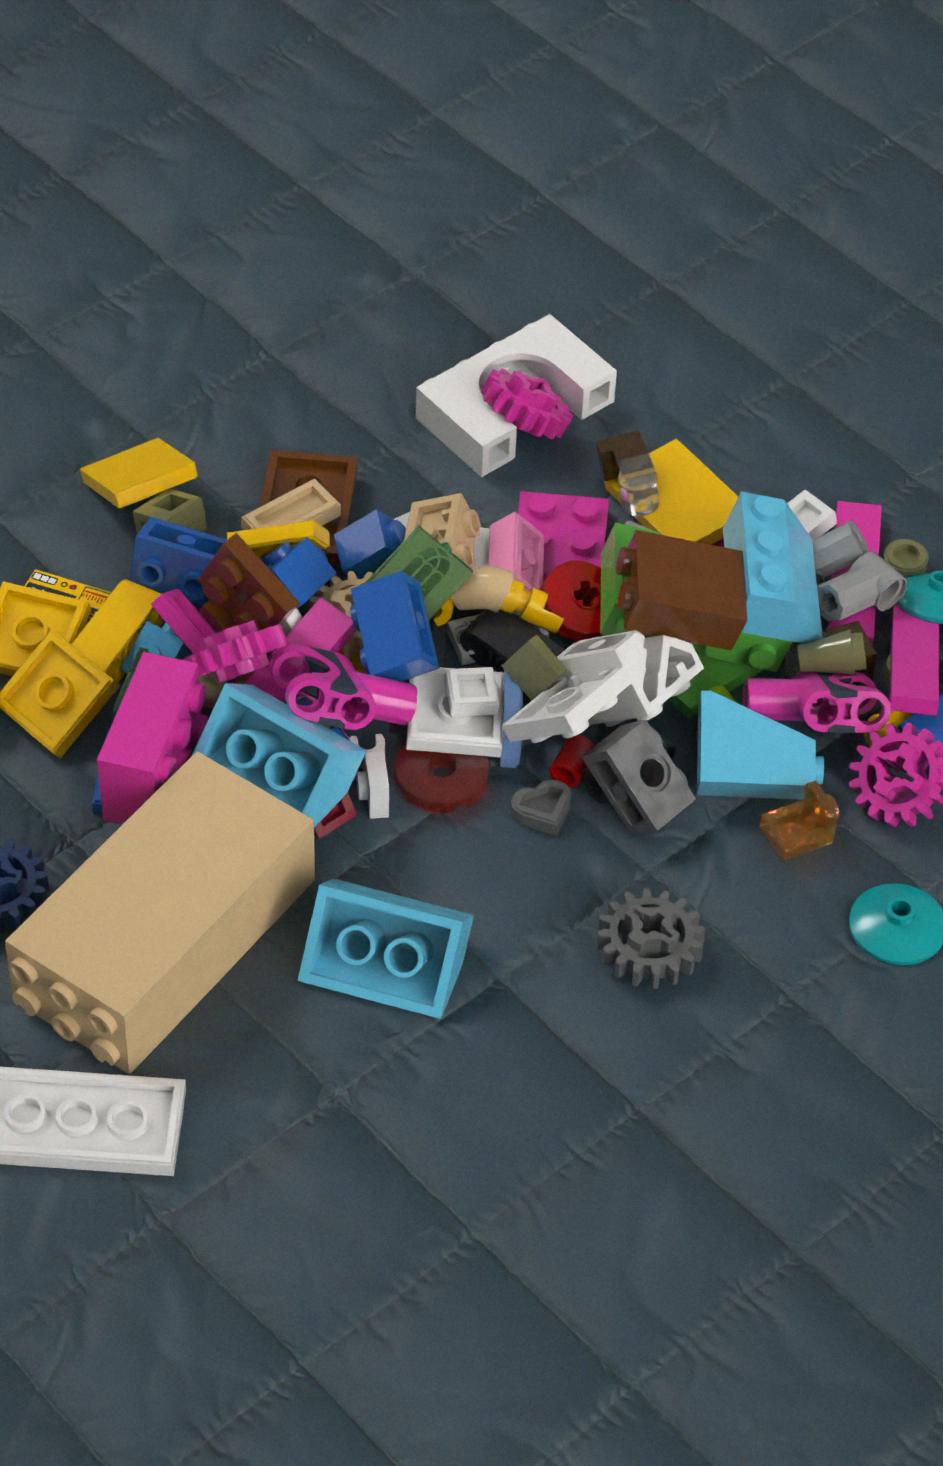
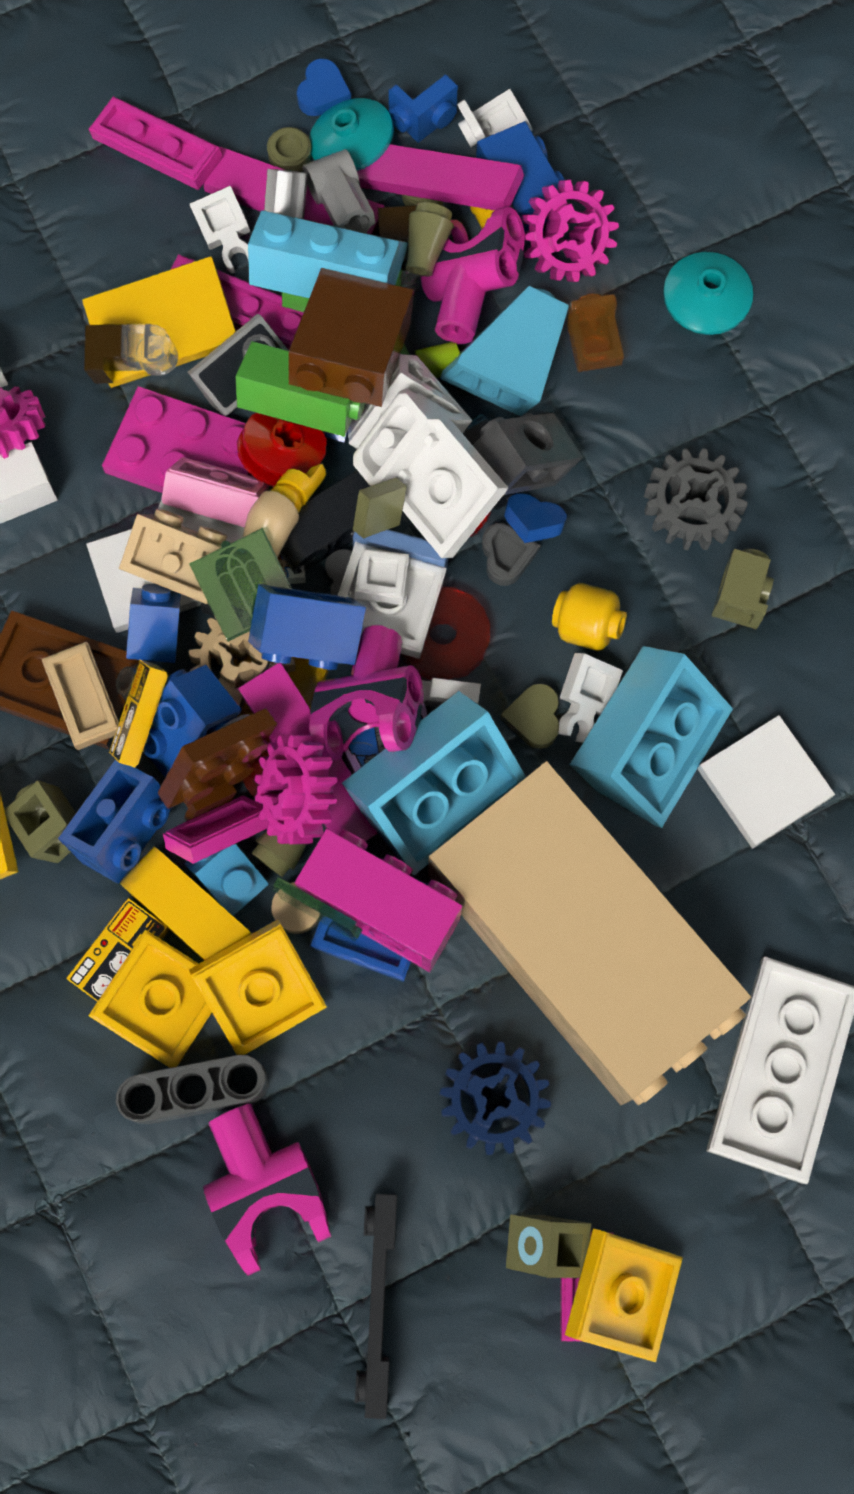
camera: 75 degrees left, 25 degrees up
none -> dark pink tile [89,96,223,190]
none -> olive tile [500,684,559,749]
none -> blue tile [504,494,567,543]
none -> yellow head [552,583,627,651]
none -> white plate [558,653,623,743]
none -> white tile [698,715,835,849]
none -> olive brick [711,549,774,629]

